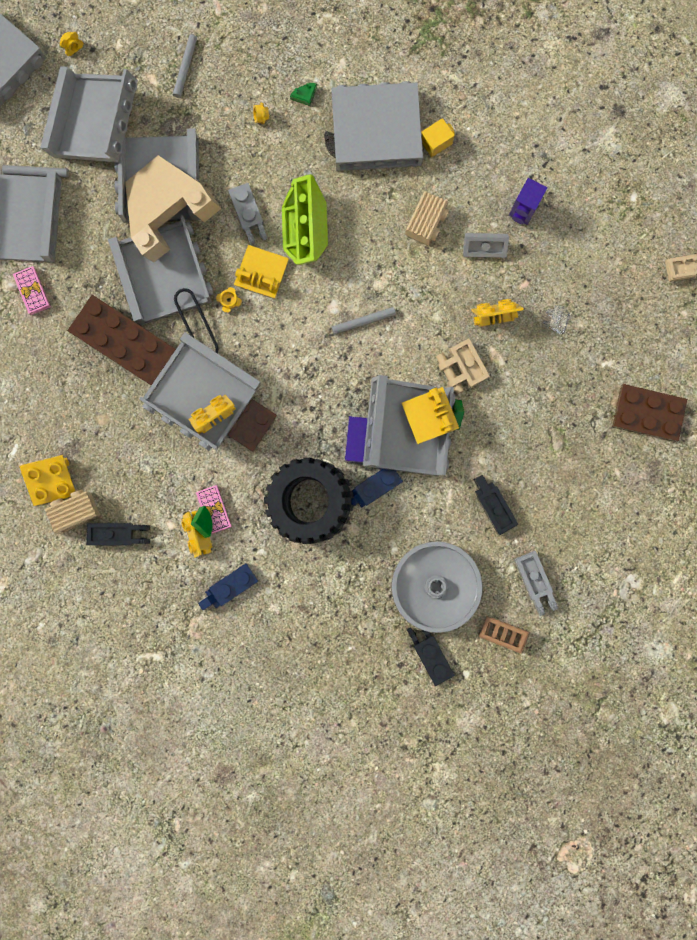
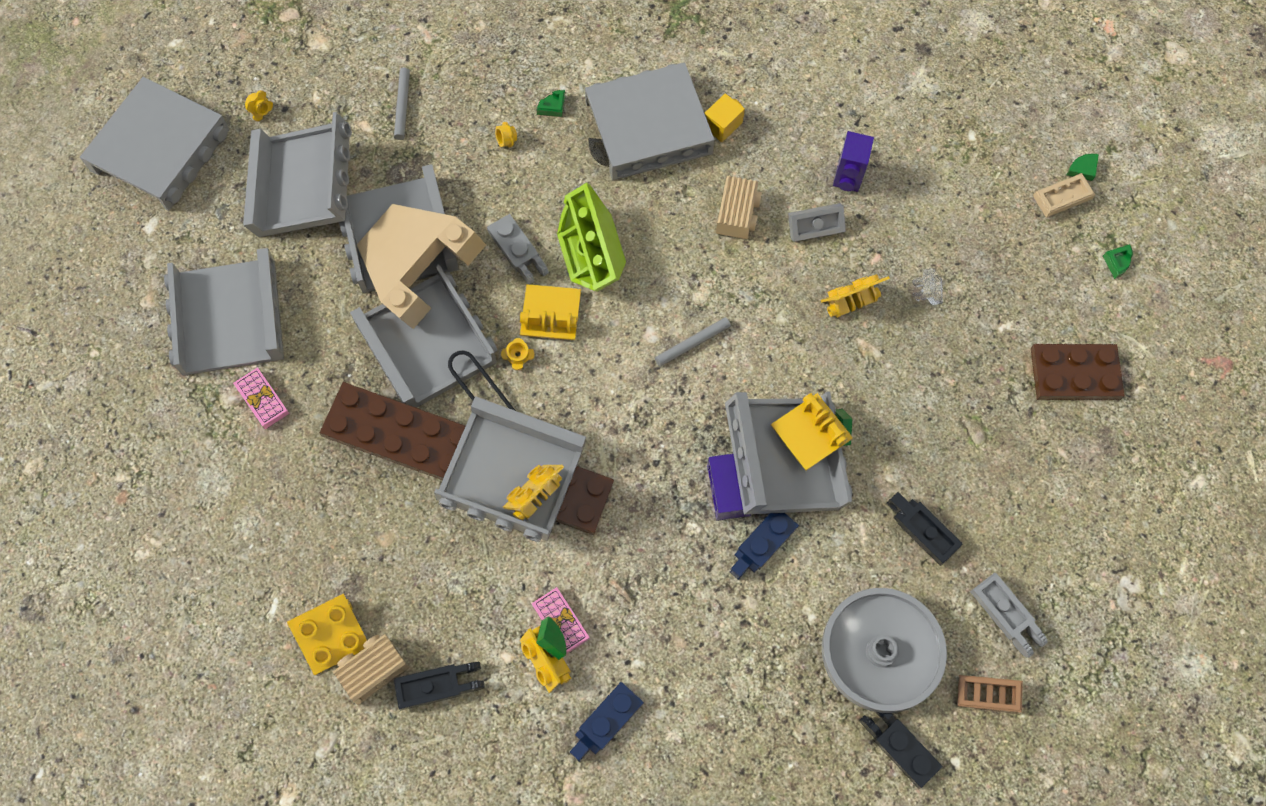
camera: 15 degrees left, 15 degrees down
light grey bar [2,165,69,177] -> none
black tyre [264,457,354,544] -> none
tan plate [436,339,490,395] -> none

